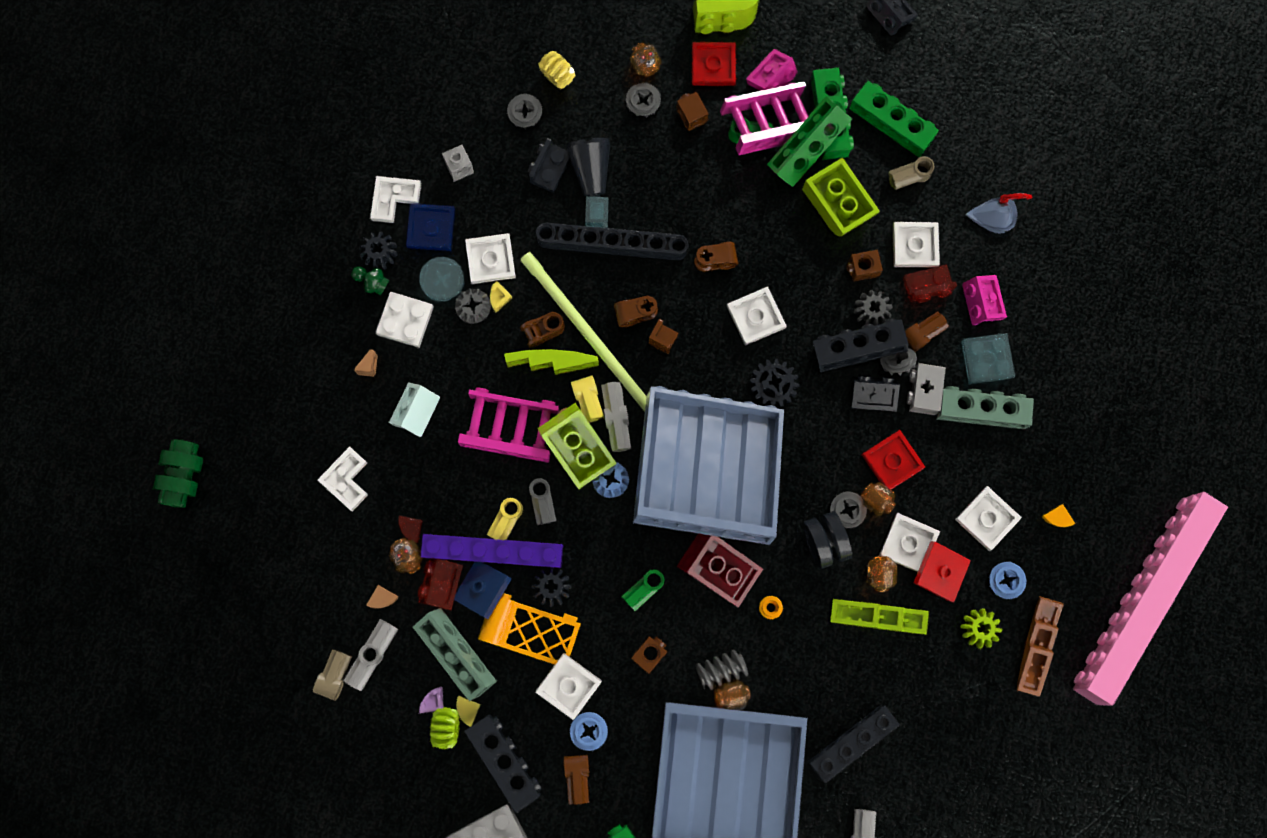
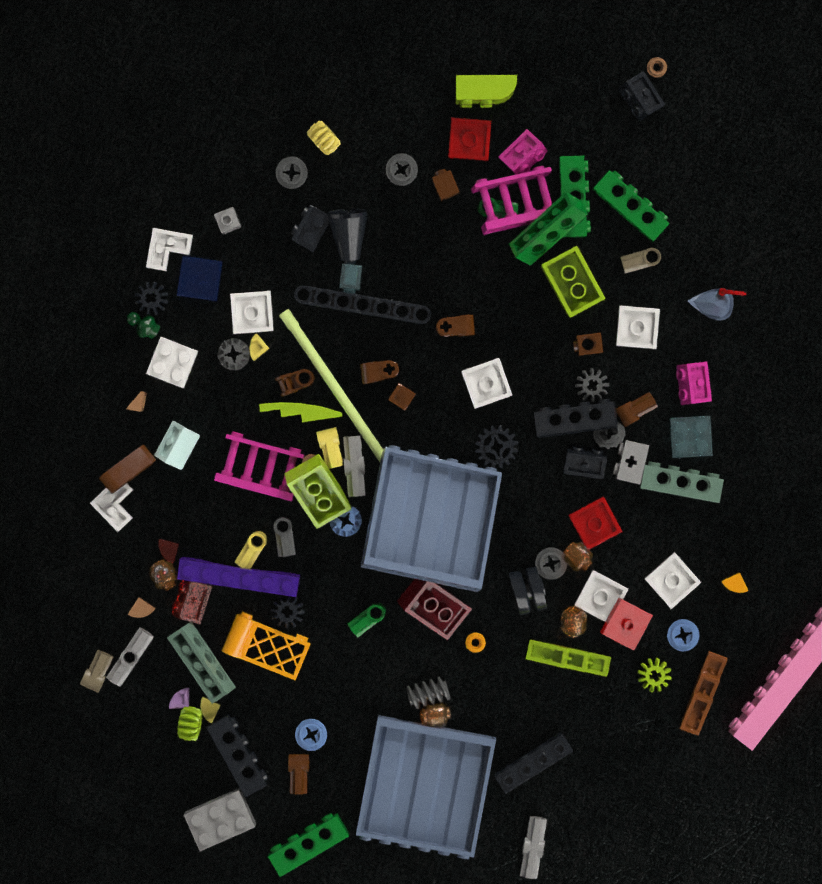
camera: 10 degrees right, 10 degrees up
clear light blue tile [420,257,464,301] -> none
dark blue plate [453,561,512,619] -> none
white plate [536,653,602,720] -> none
clear orange head [630,43,661,77] -> none
reddish brown brick [631,637,667,674] -> none
clear red bracket [903,264,957,303] -> none
none -> reddish brown beam [99,445,156,494]

